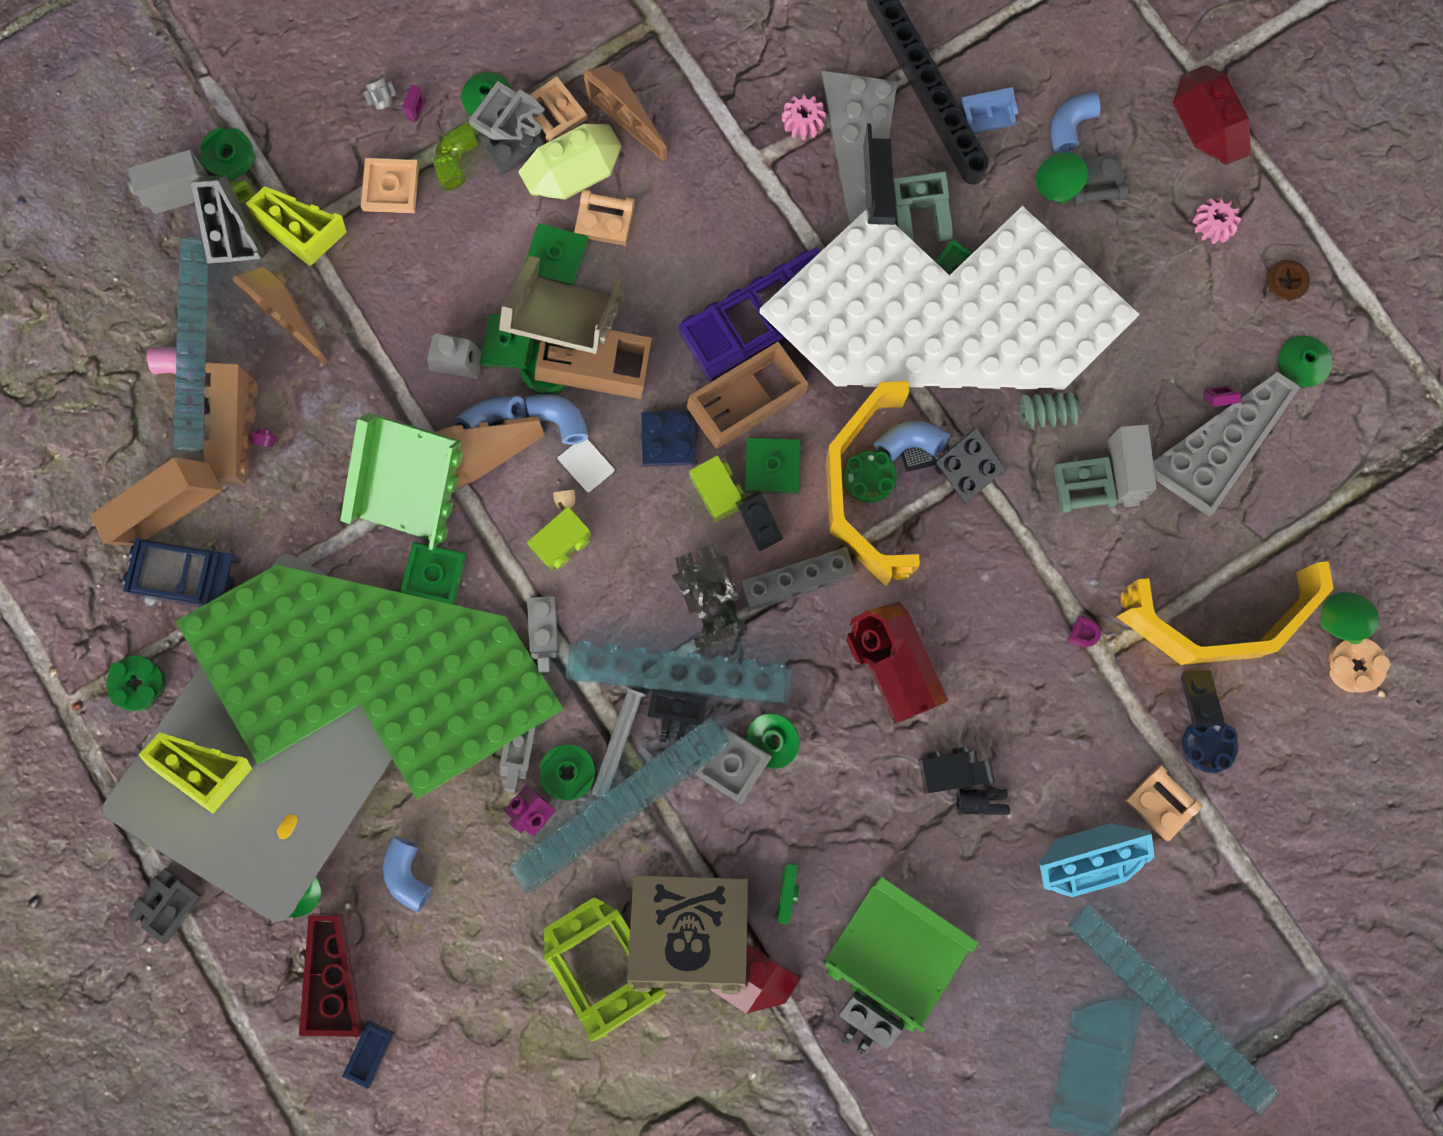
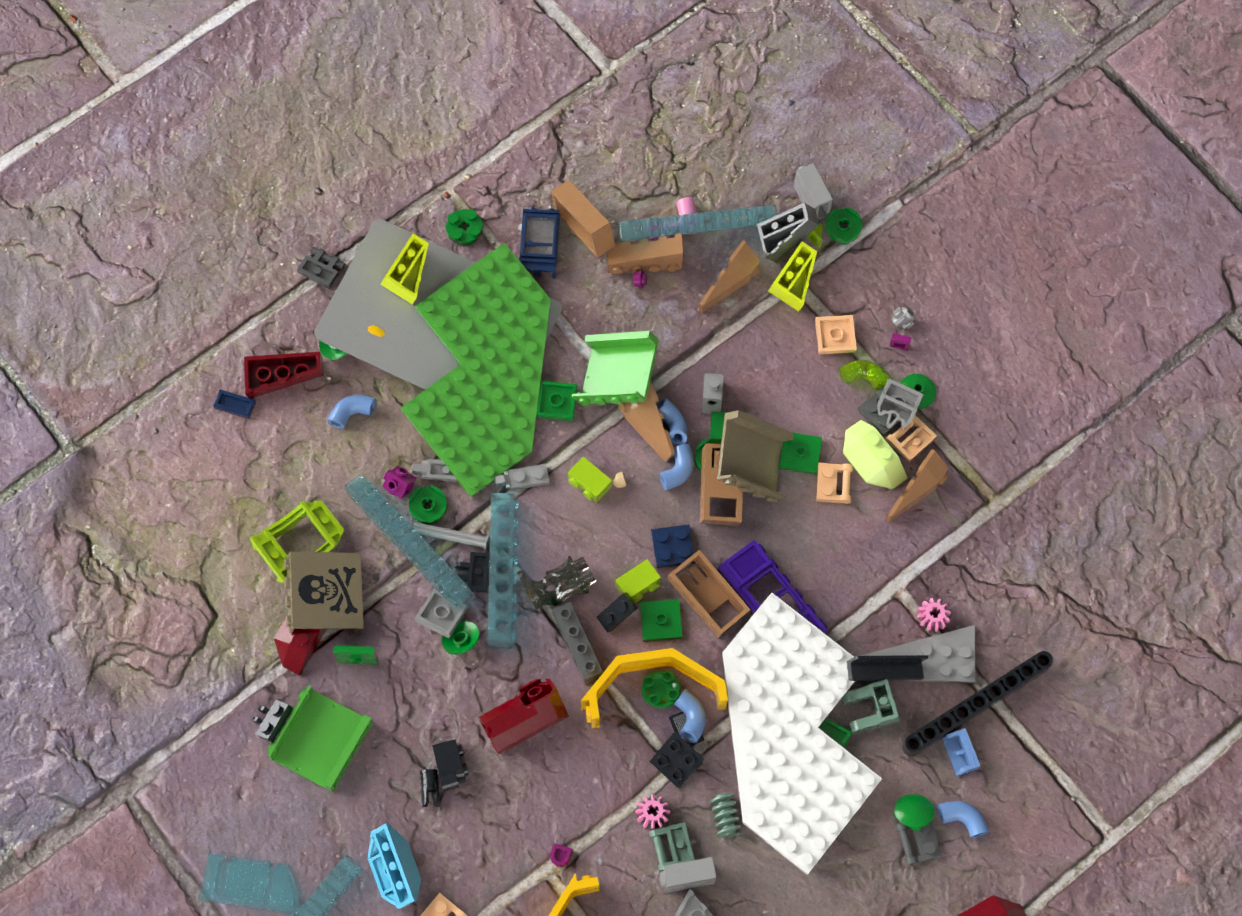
camera: 80 degrees right, 10 degrees down
white sticker [558,439,615,492] -> none
none -> bright pink gear [635,795,670,830]

